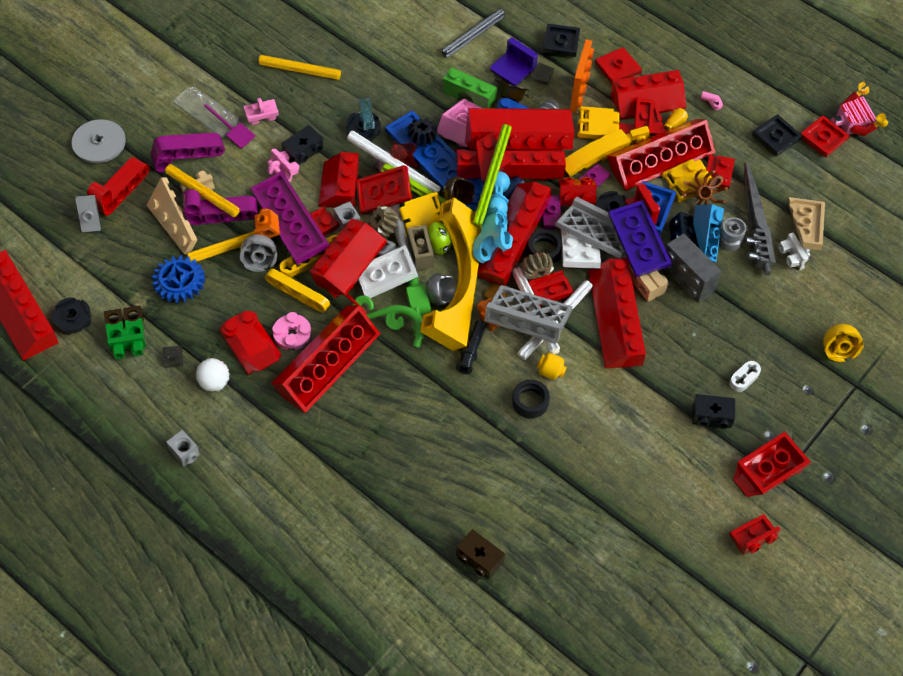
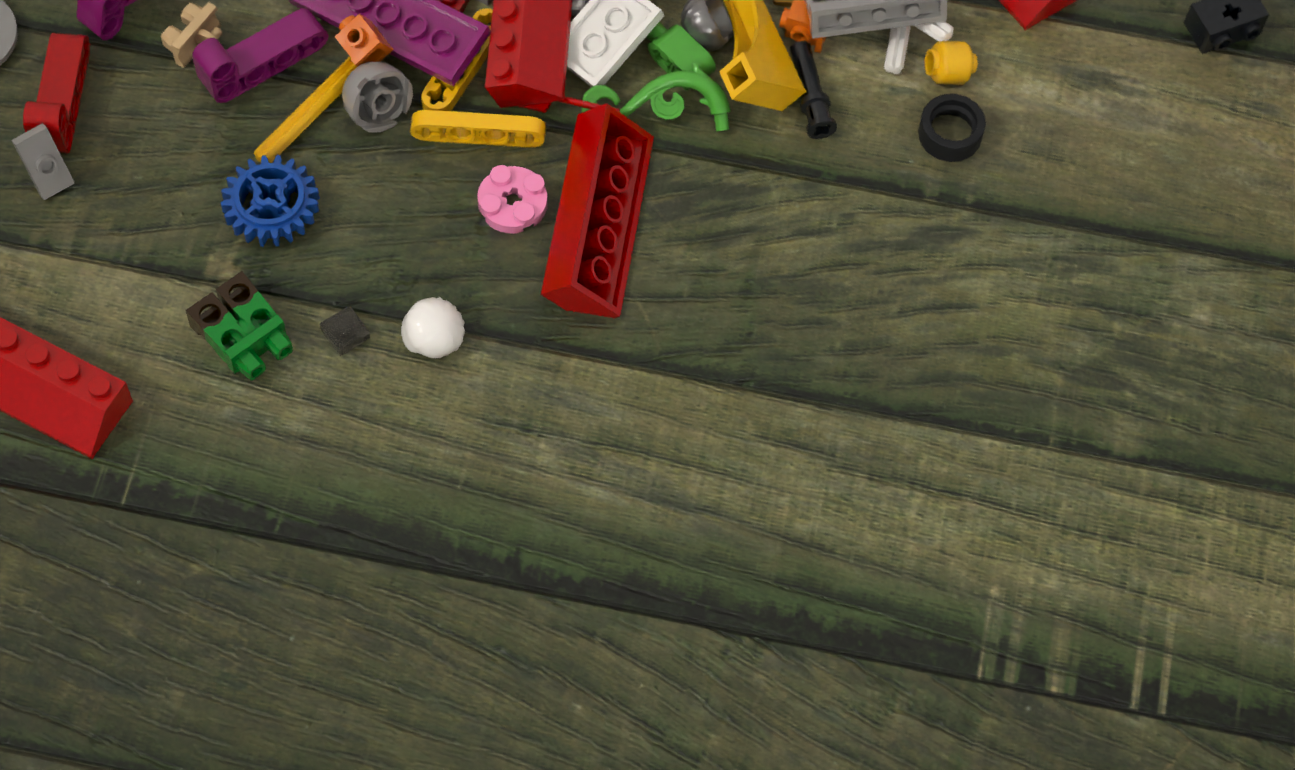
camera: 30 degrees left, 5 degrees up
black plate [51,297,92,335] -> none
tan wing [146,178,197,254] -> none
yellow axle [165,164,240,217] -> none
light grey brick [166,430,200,467] -> none
red slope [219,311,282,375] -> none
dark brown brick [456,529,505,580] -> none

